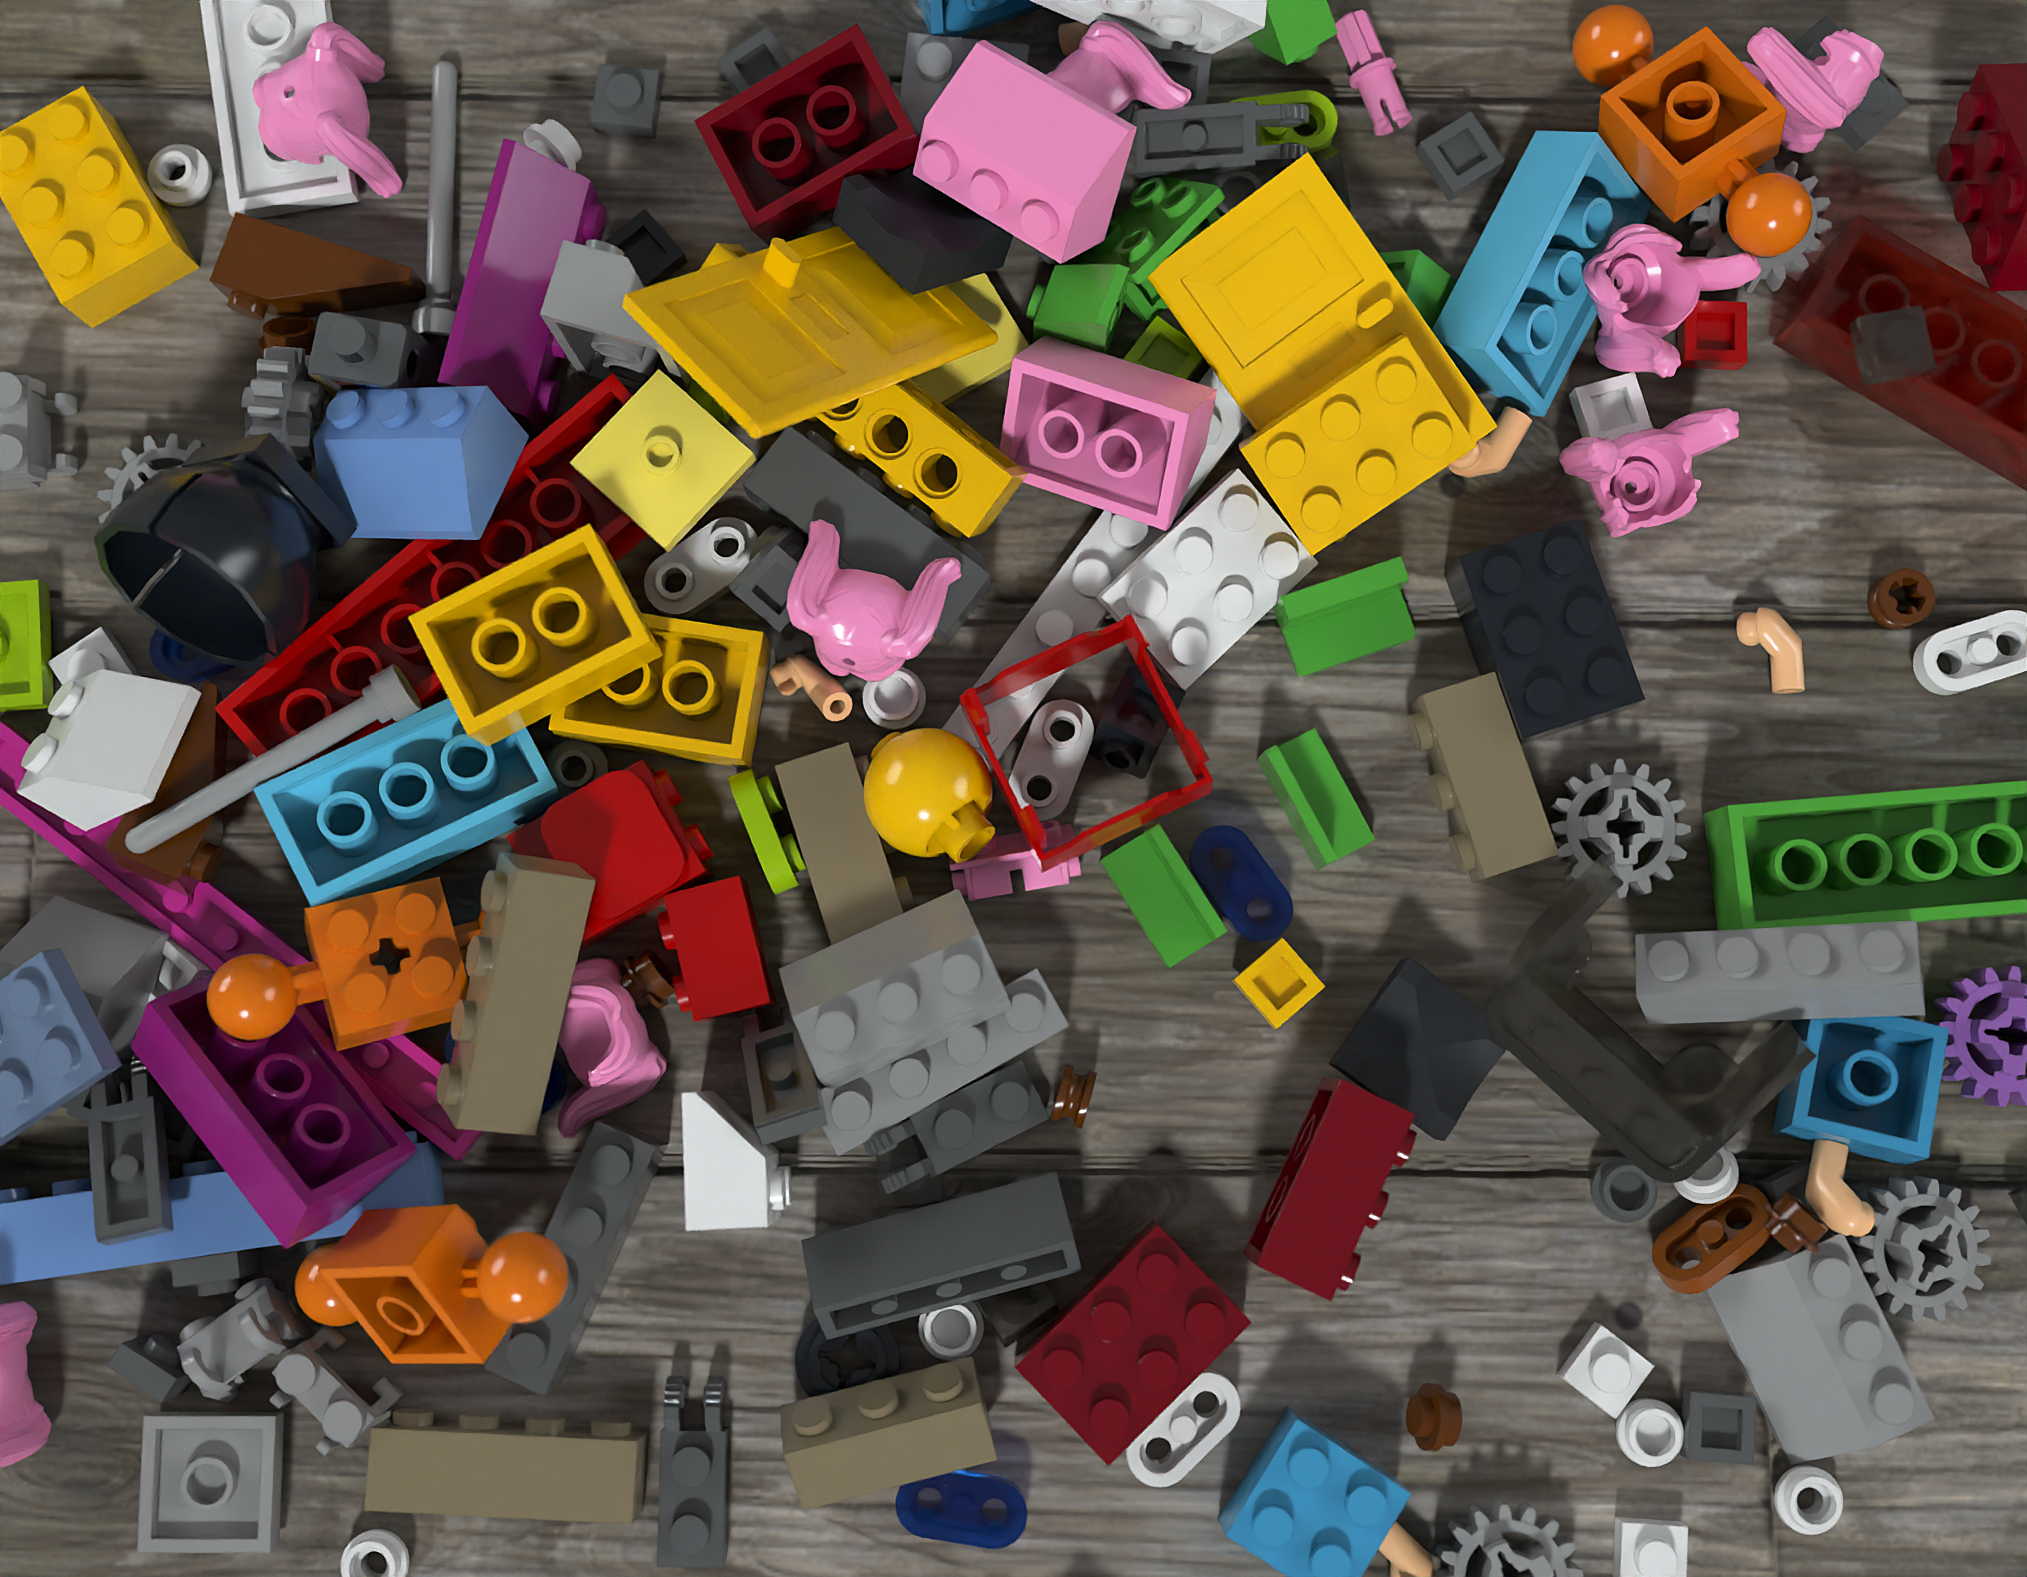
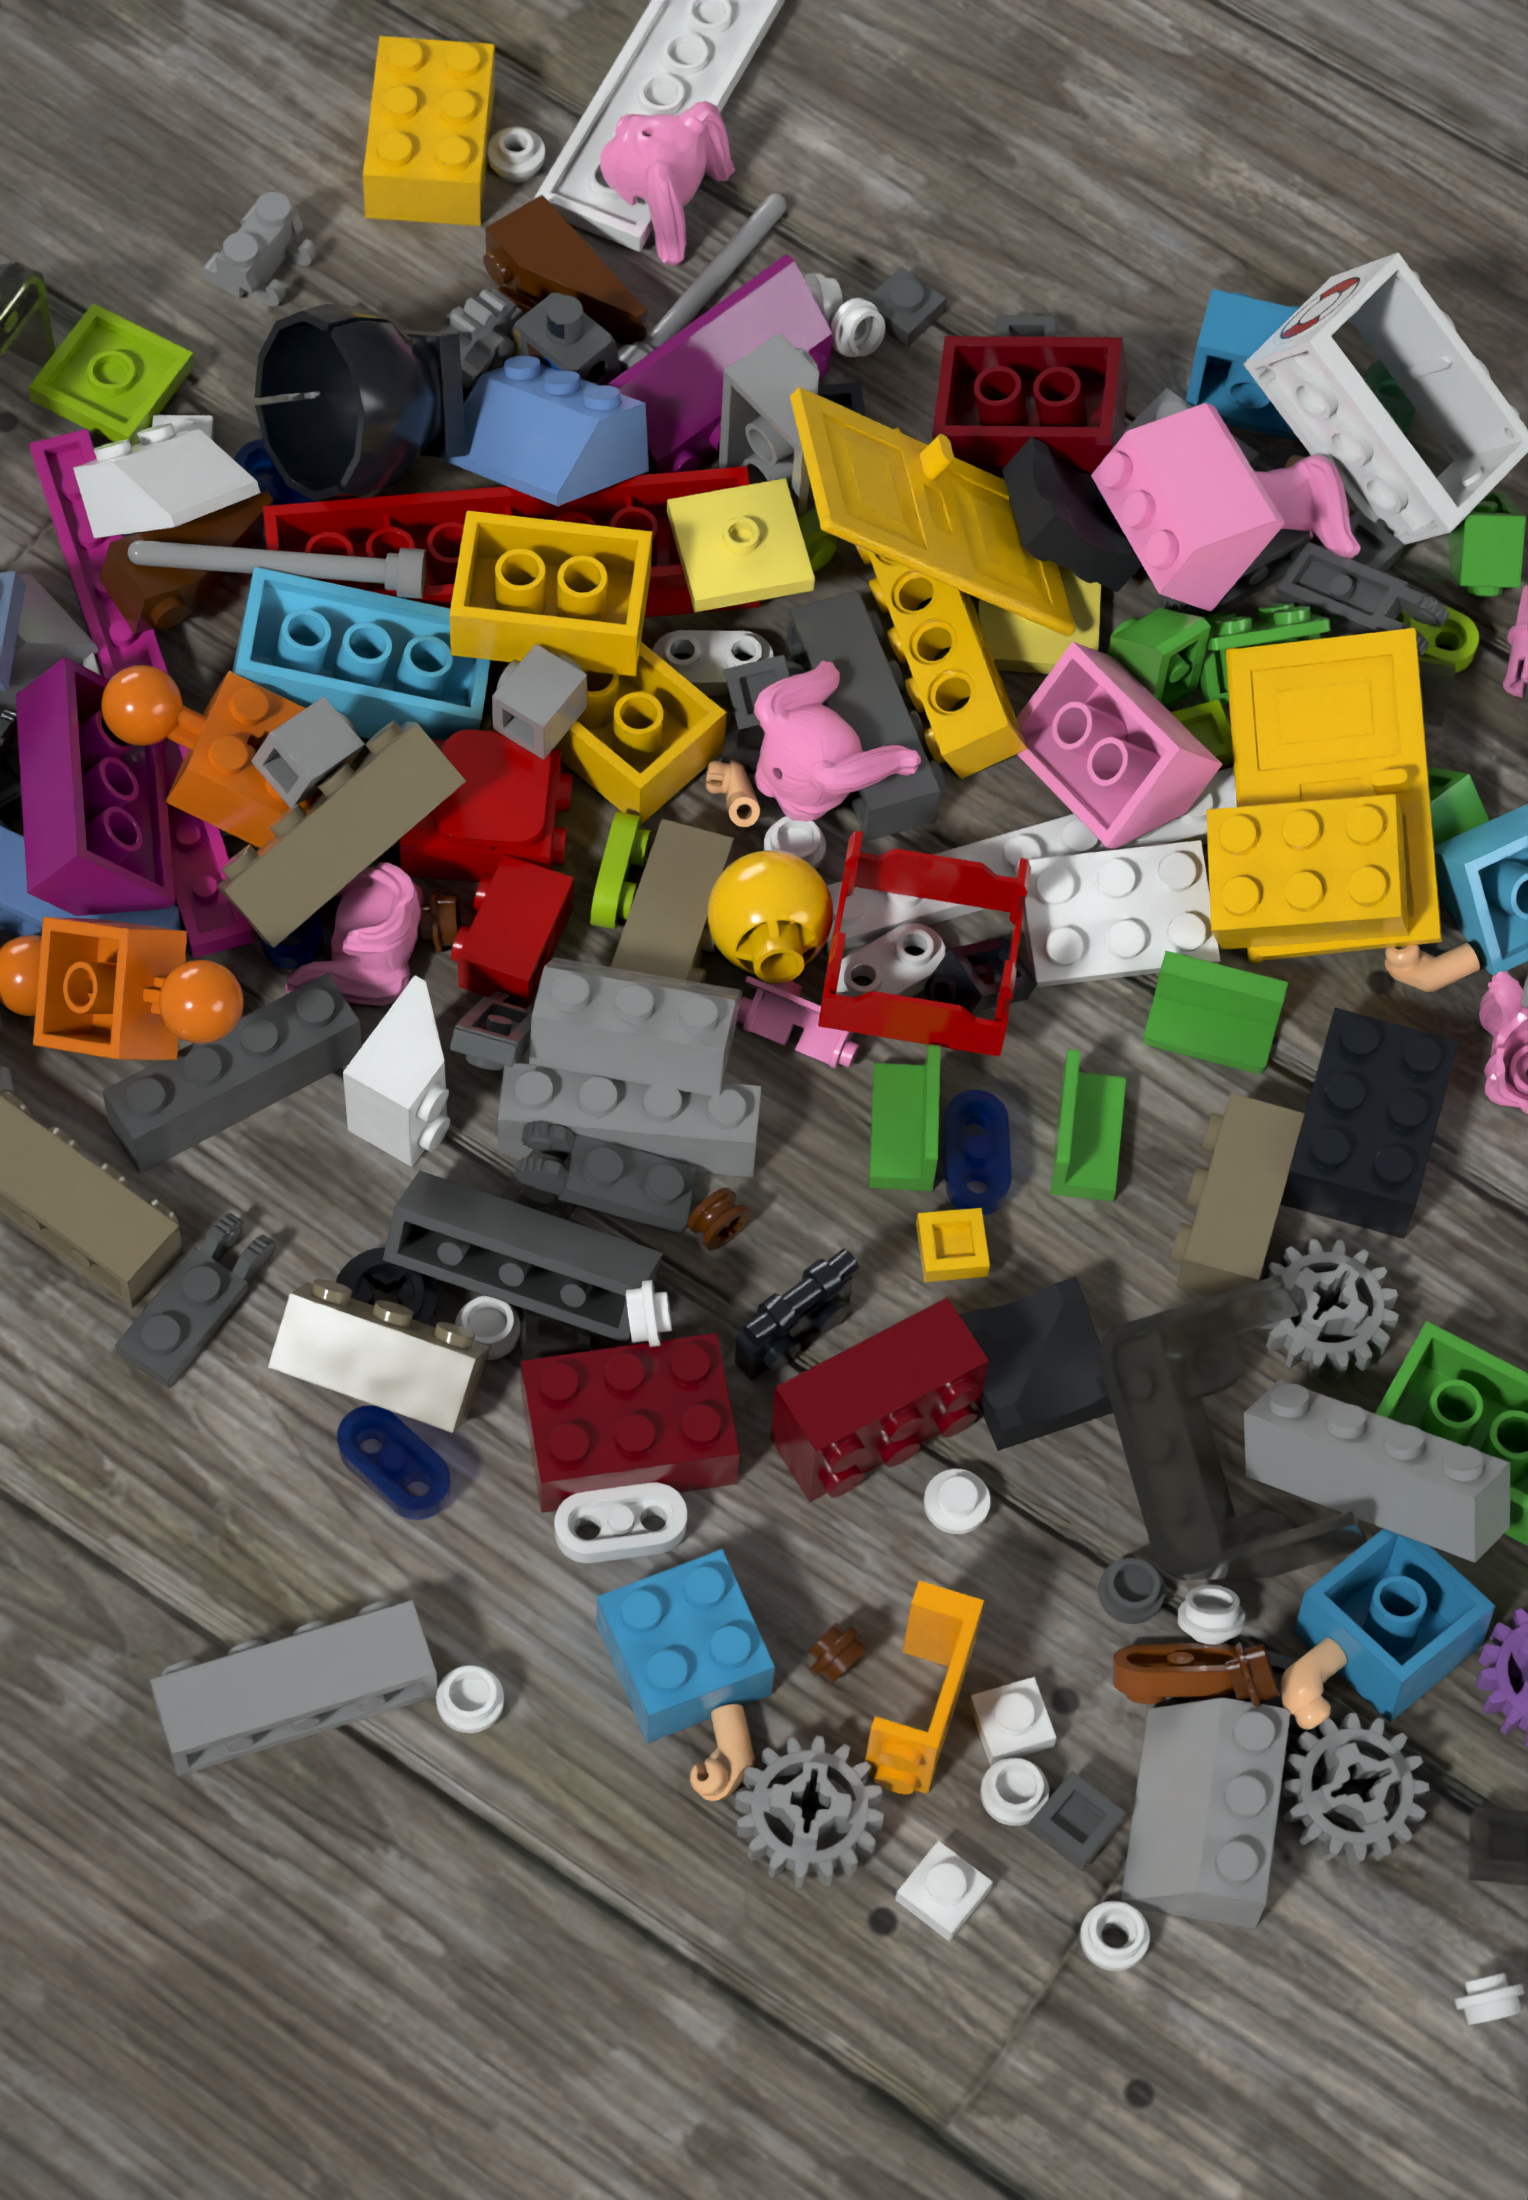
camera: 30 degrees right, 20 degrees down
none -> light grey brick [251,697,365,808]
none -> light grey brick [492,644,587,760]
none -> white plate [626,1280,672,1347]
none -> black plate [735,1249,859,1381]
none -> white plate [830,298,885,357]
none -> light orange panel [865,1580,984,1794]
none -> white plate [923,1469,990,1534]

